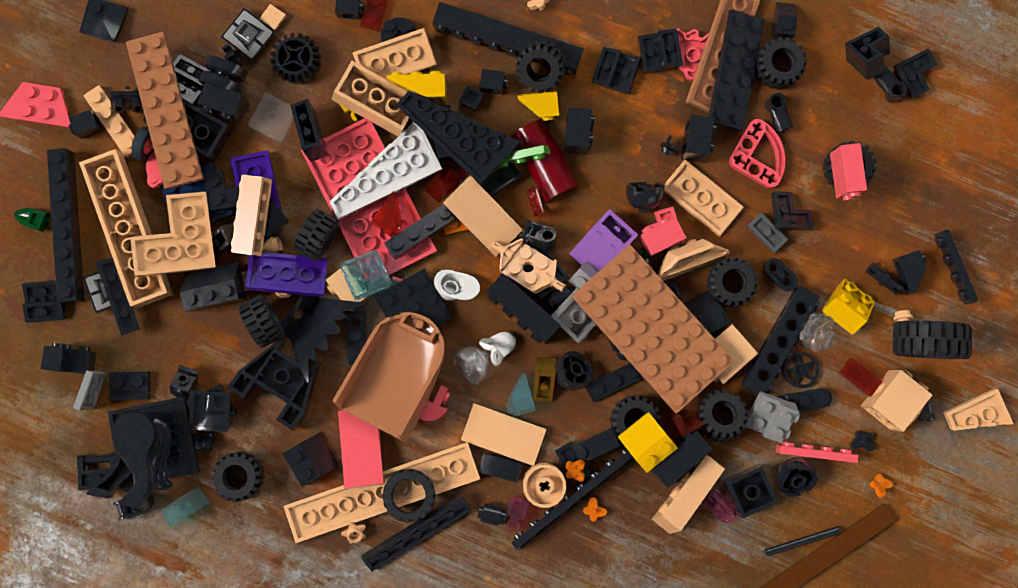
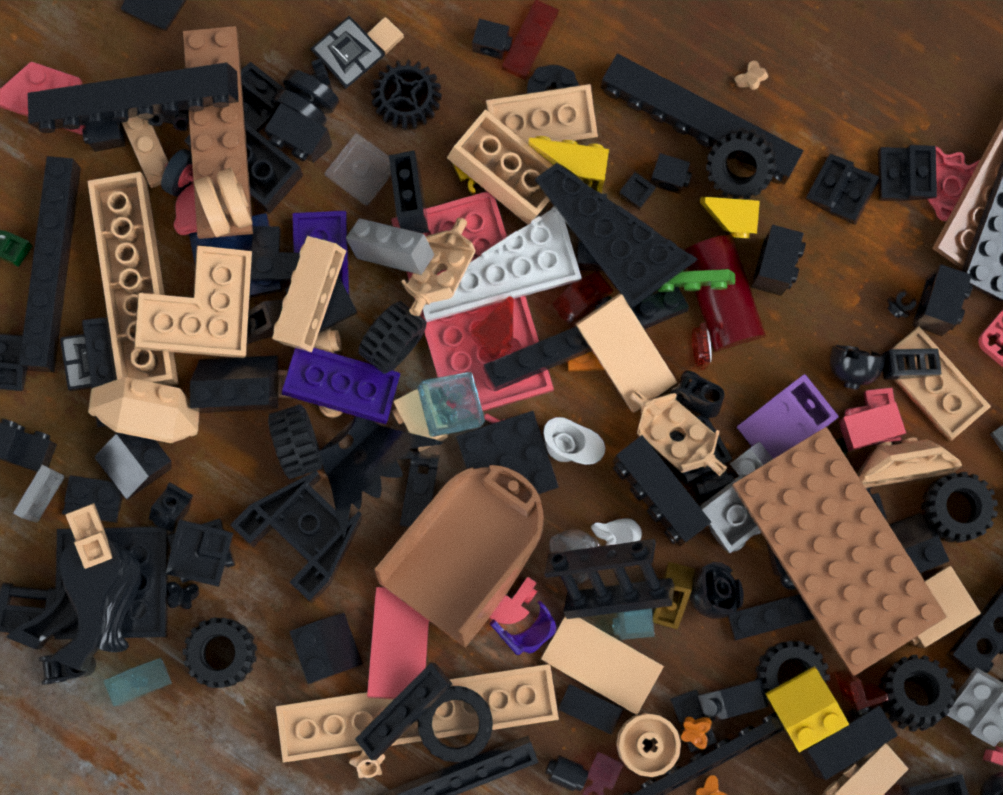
camera: 10 degrees right, 5 degrees down
none -> black brick [28,62,239,133]
none -> light nougat slope [66,503,113,569]
none -> light nougat wedge [88,377,199,443]
none -> black slope [94,433,172,500]
none -> light nougat wheel [194,167,253,238]
none -> light grey brick [346,218,434,275]
none -> black plate [355,663,452,761]
none -> light nougat plate [401,218,476,316]
none -> dark purple helmet [490,600,556,655]
none -> black fence [544,539,675,619]
none -> black slope [882,348,942,380]

